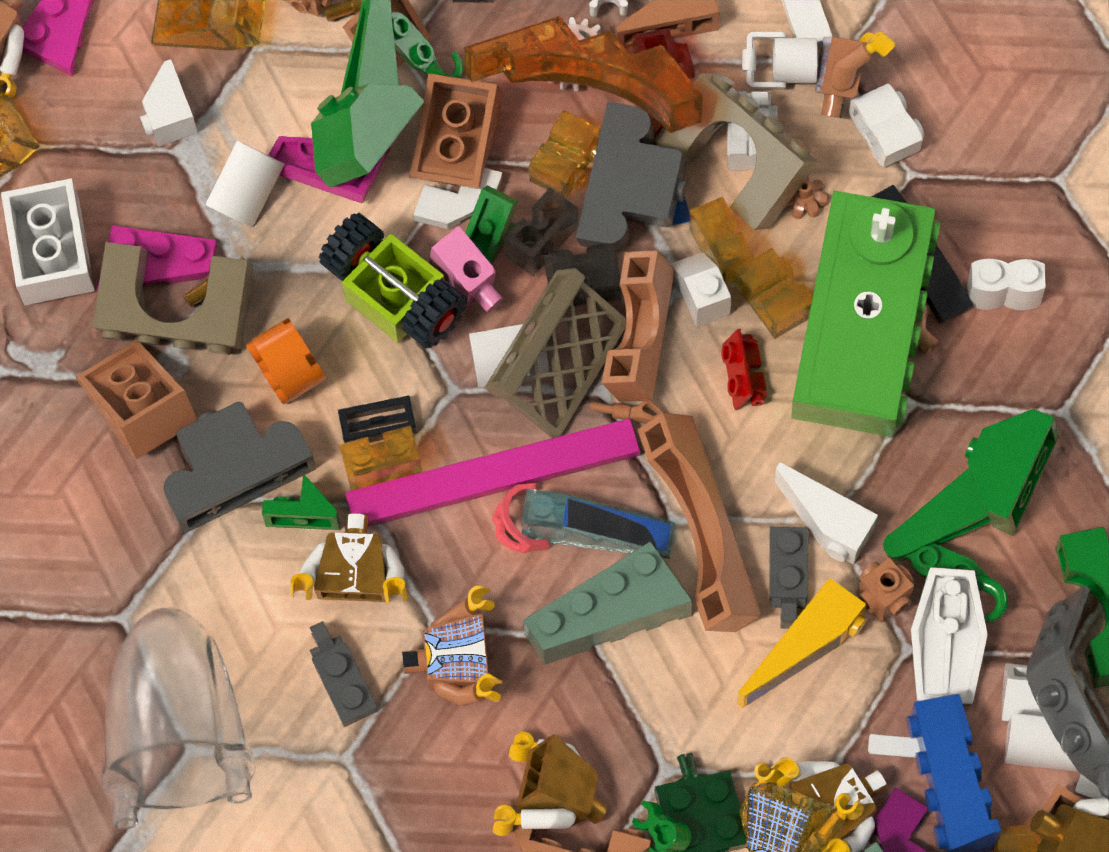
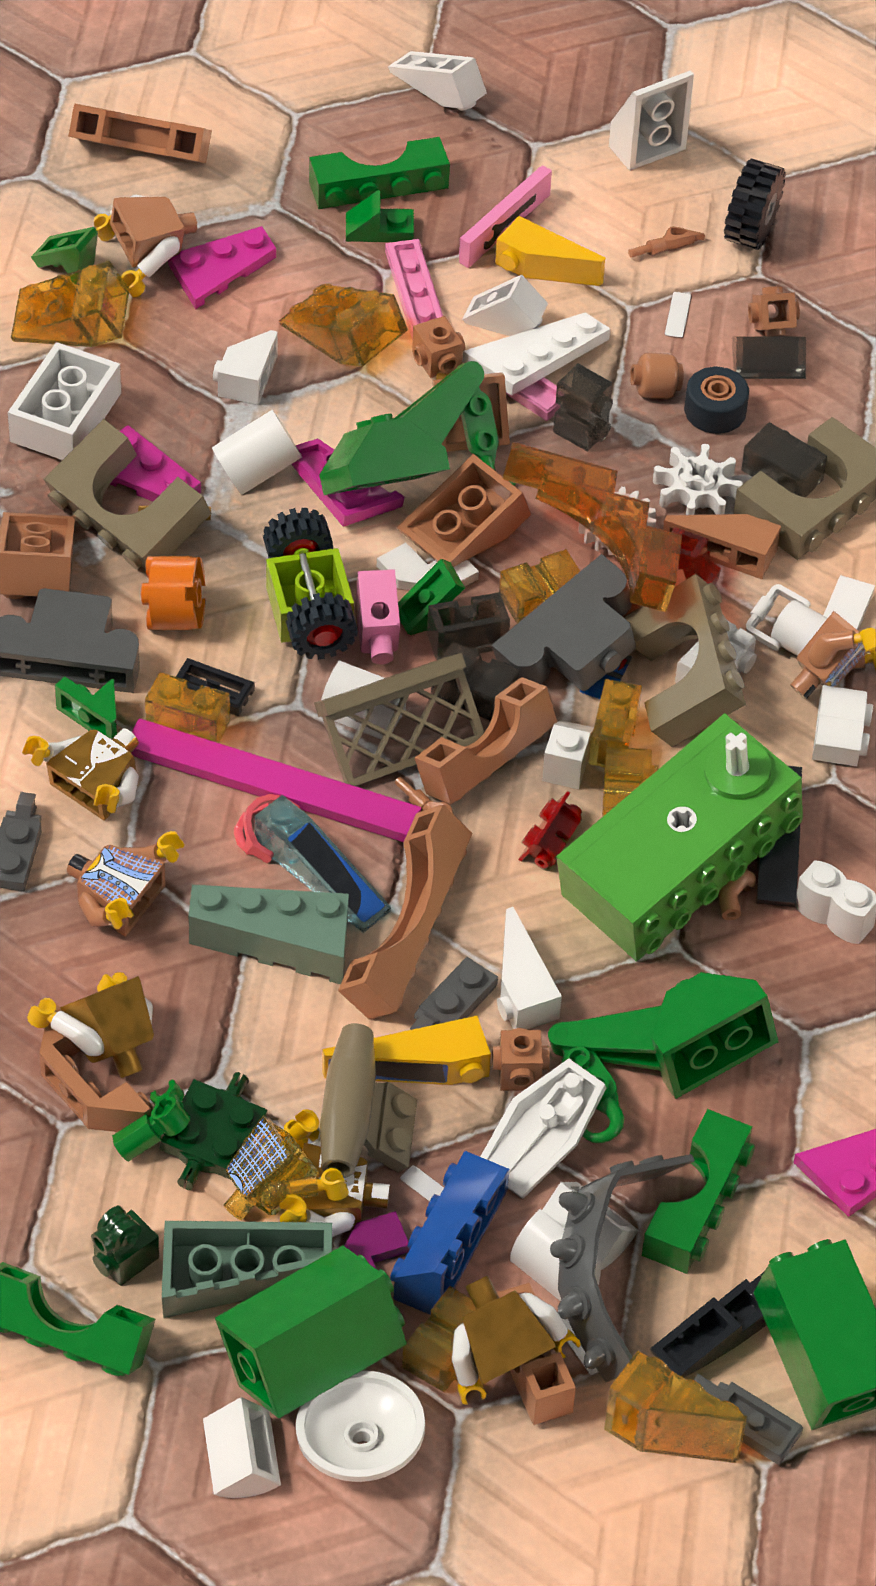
camera: 30 degrees right, 15 degrees down
none -> dark tan plate [320,1023,417,1178]

